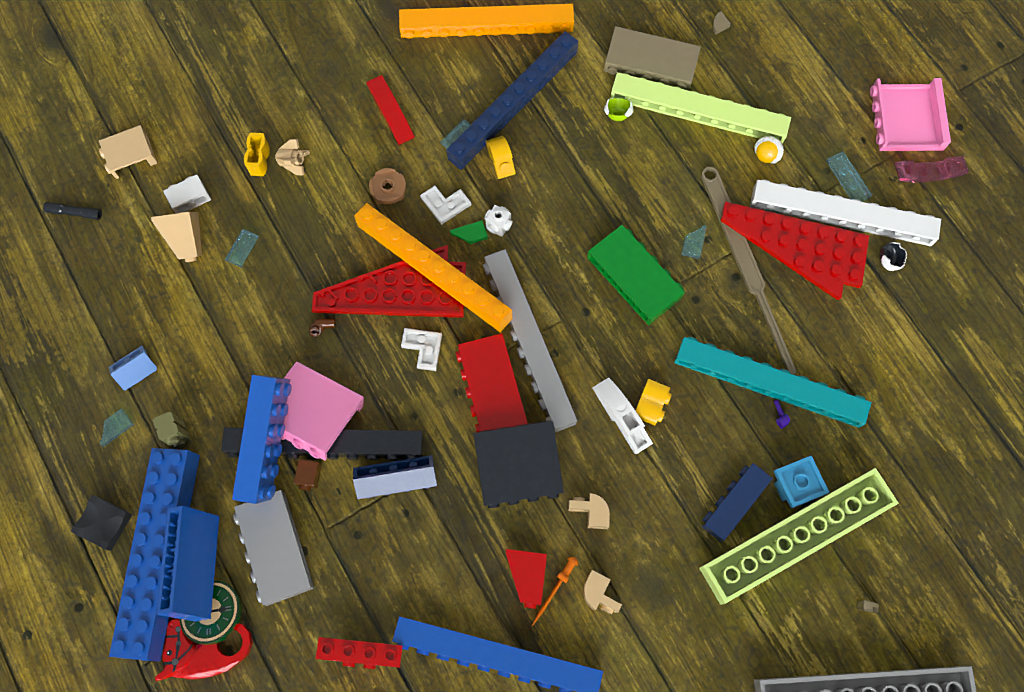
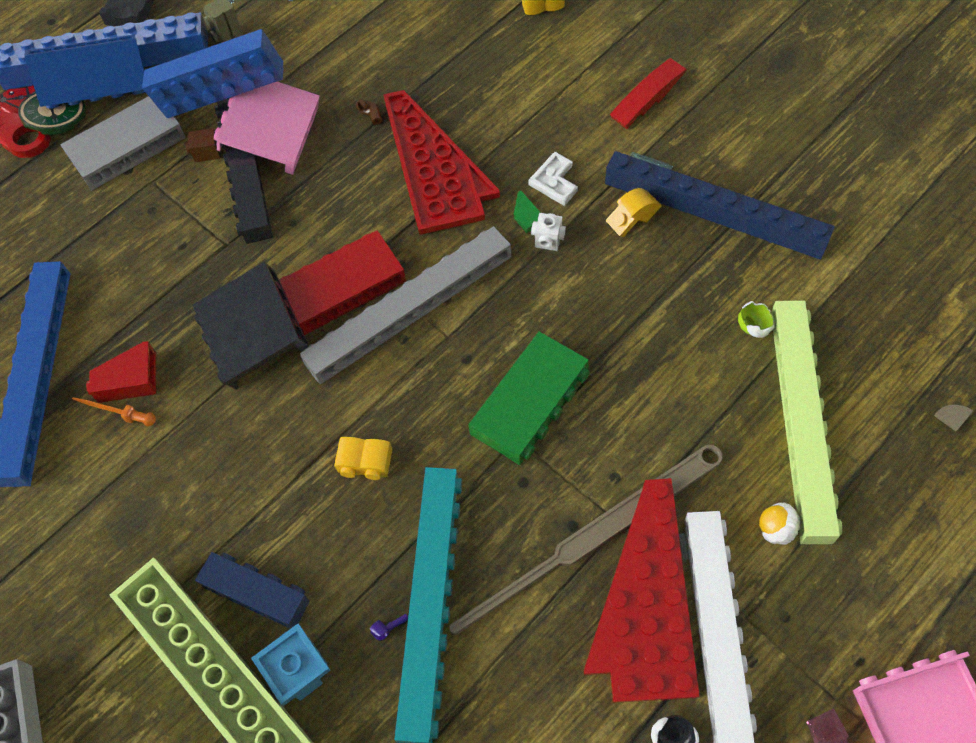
camera: 80 degrees right, 10 degrees down
clear light blue tile [225,229,259,267] -> none
tan brick [275,139,310,175] -> none
red bracket [315,637,403,669] -> none
brick [353,455,437,499] -> none
light orange brick [354,203,513,333] -> none
medium nougat plate [369,168,406,204] -> none
light orange brick [399,4,574,38] -> none
white tile [401,328,442,371] -> none
tan brick [568,493,610,529] -> none
tan brick [583,570,622,614] -> none
white slope [592,378,653,454] -> none
dark tan brick [604,26,701,91] -> none
clear light blue tile [681,225,707,259] -> none
clear light blue tile [826,151,872,202] -> none

